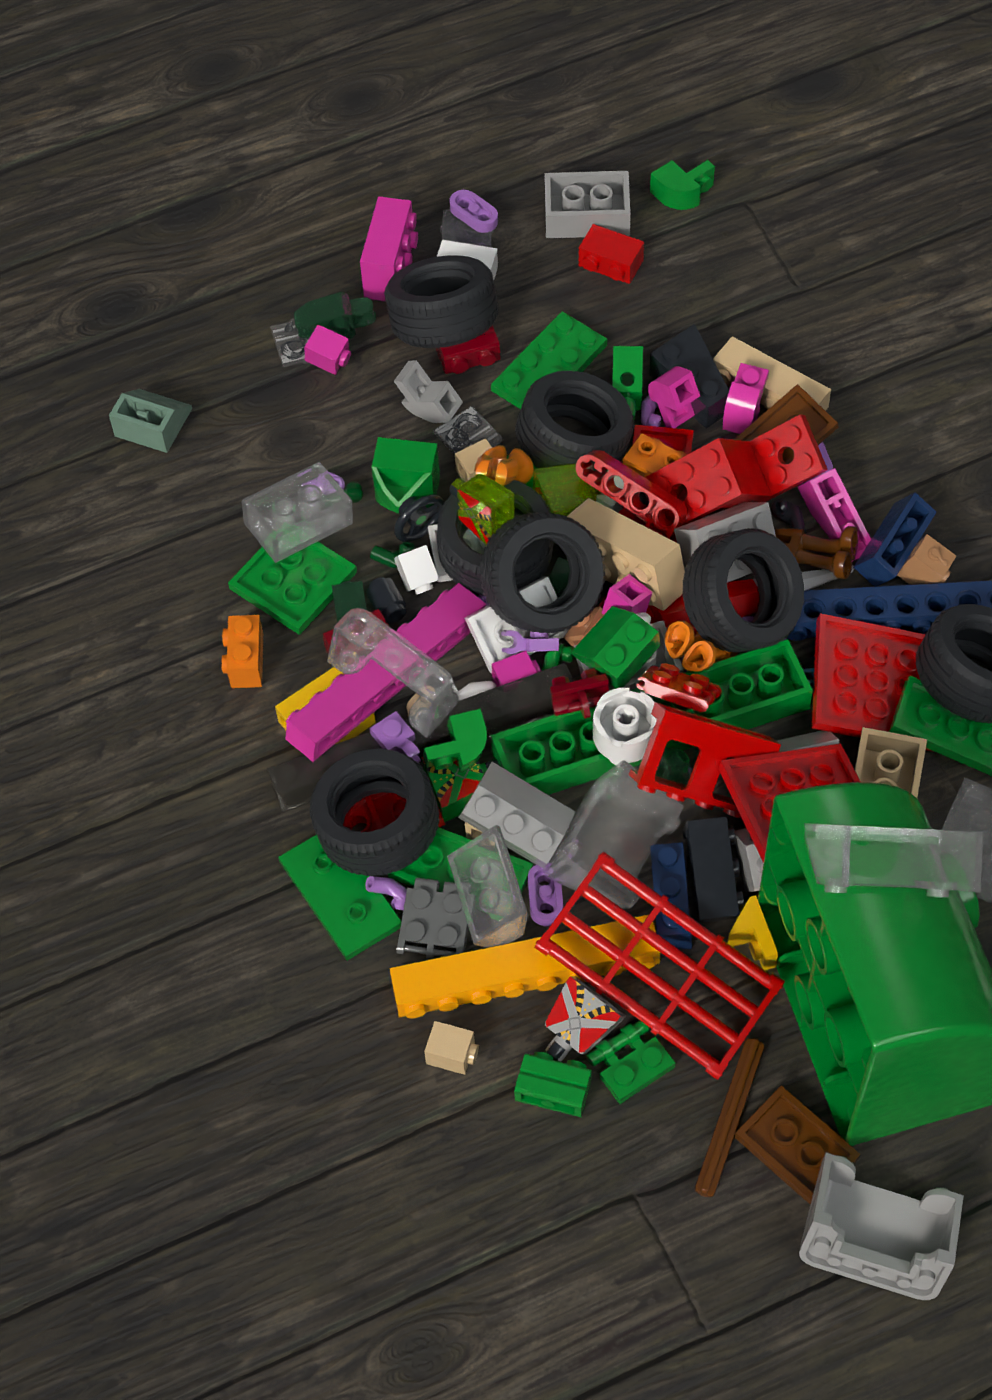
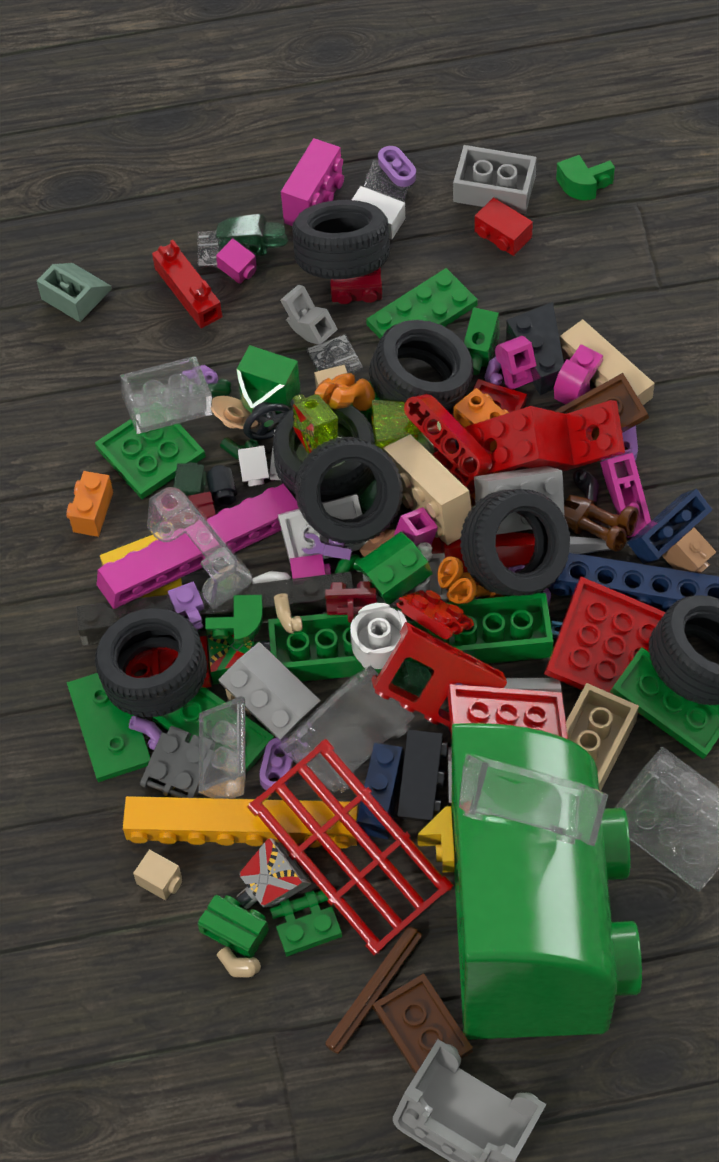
camera: 15 degrees right, 0 degrees up
none -> red brick [152,240,222,329]
none -> light nougat dish [210,396,258,429]
none -> tan arm [217,946,261,977]
none -> tan arm [274,594,303,634]

